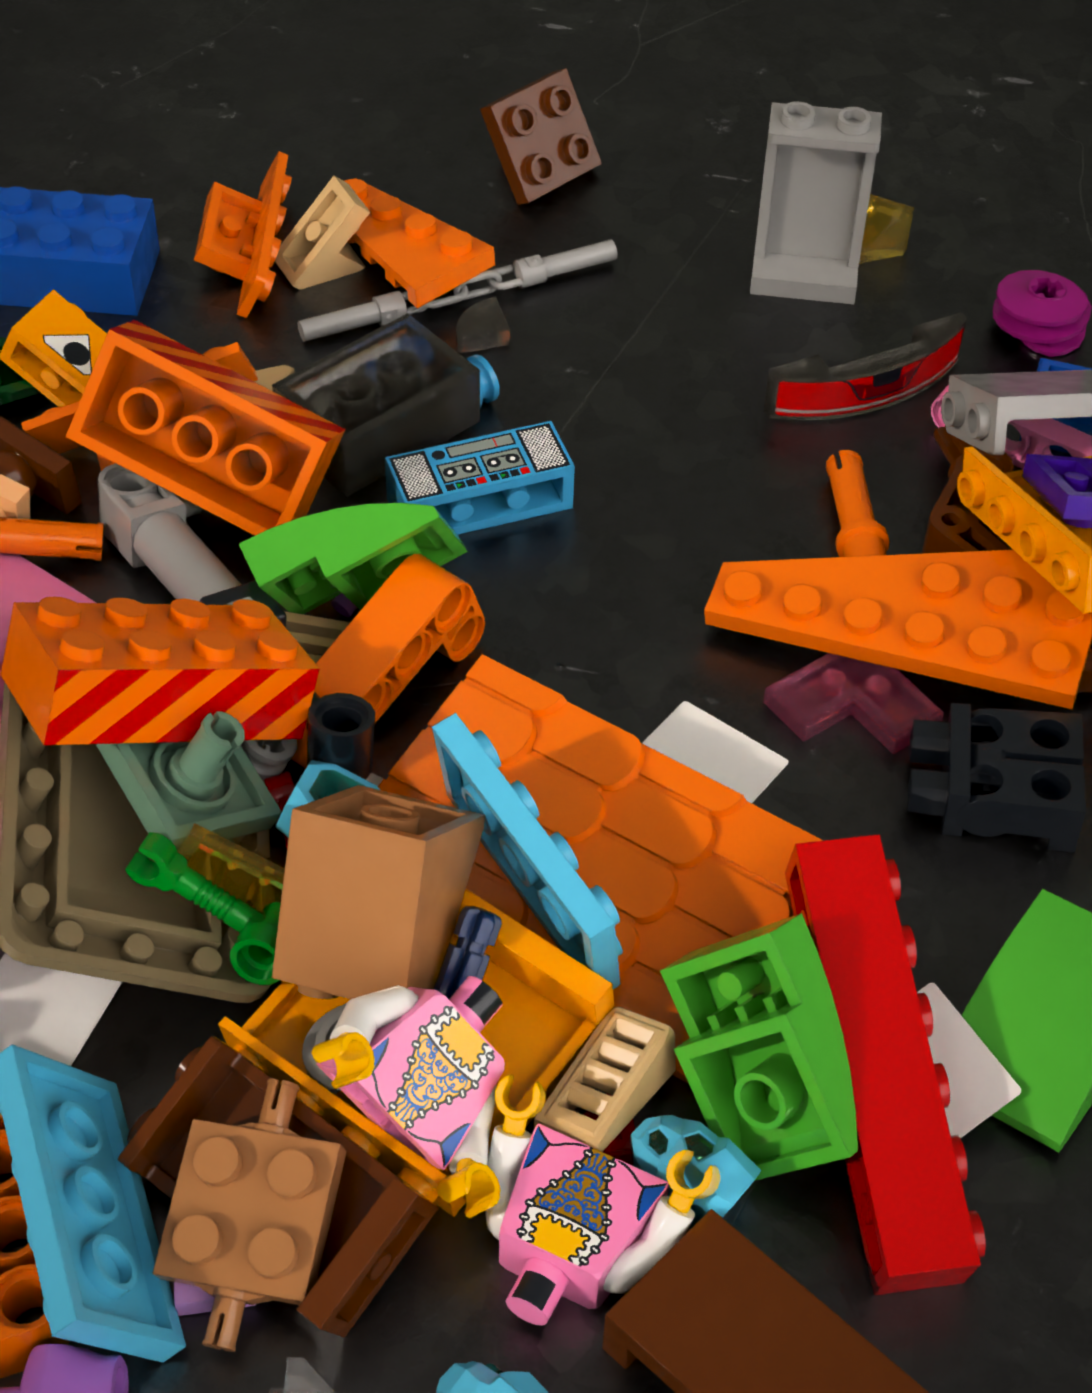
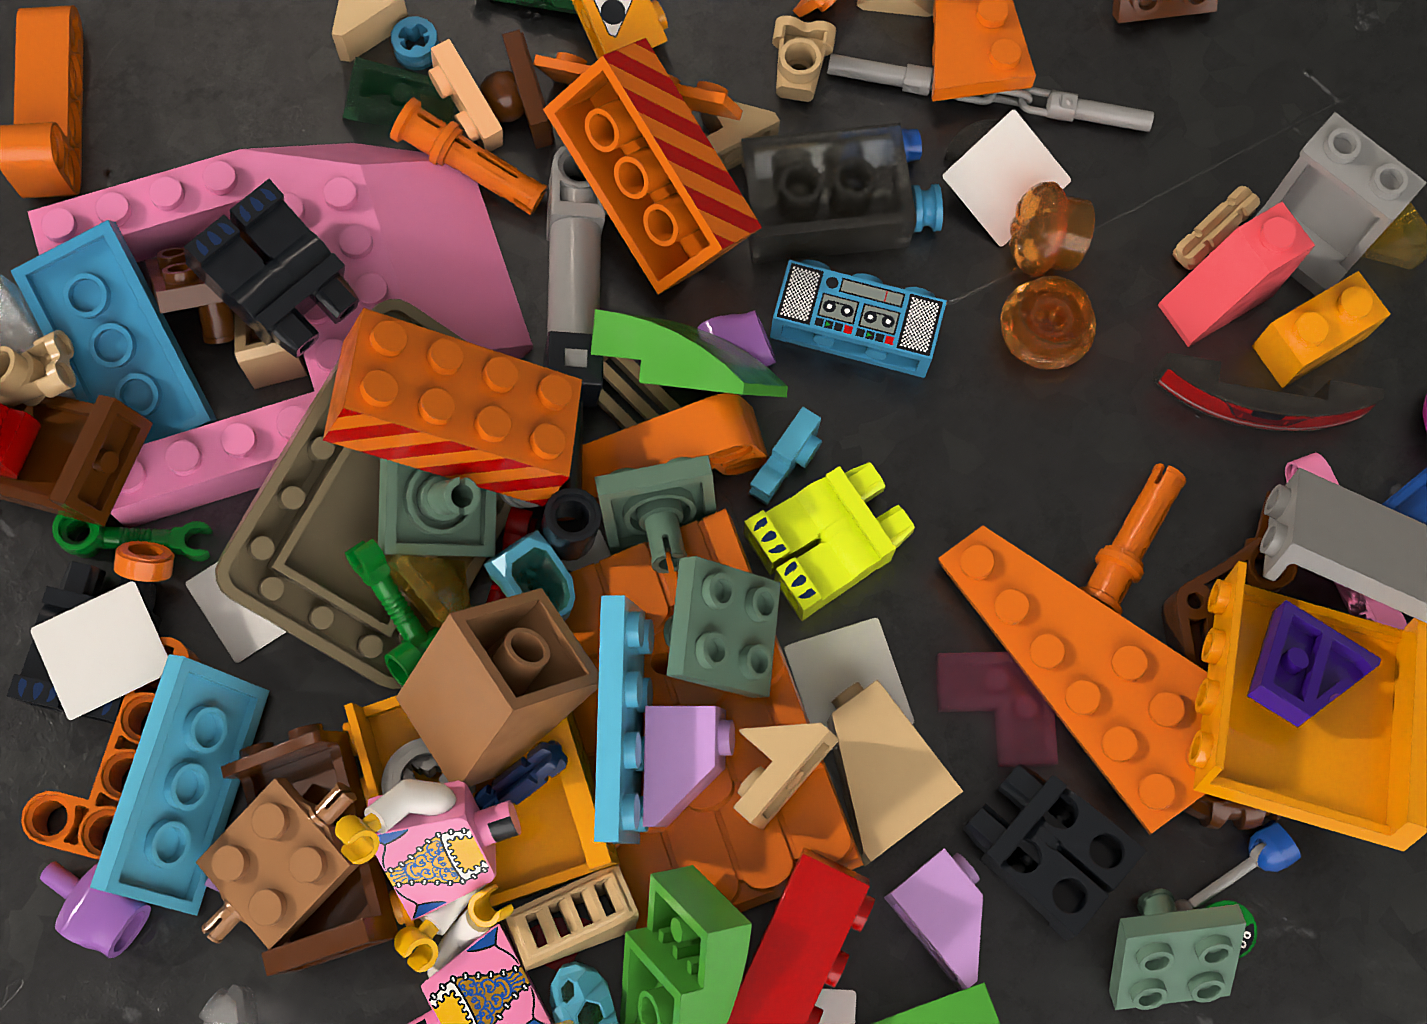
camera: 30 degrees right, 25 degrees up
none -> sand green plate [595,455,717,573]
none -> lavender slope [643,706,735,827]
none -> sand green plate [664,556,781,698]
none -> tan slope [733,723,839,830]
none -> neon yellow hips [743,462,915,621]
none -> medium azure plate [749,407,822,505]
none -> tan plate [772,16,836,102]
none -> tan slope [827,680,963,866]
none -> lavender slope [884,848,983,990]
none -> white sticker [943,110,1071,247]
none -> clear orange piece [1000,276,1096,370]
none -> clear orange piece [1009,181,1095,277]
none -> coral slope [1158,201,1315,347]
none -> tan axle [1173,186,1260,270]
none -> light orange brick [1252,271,1391,389]

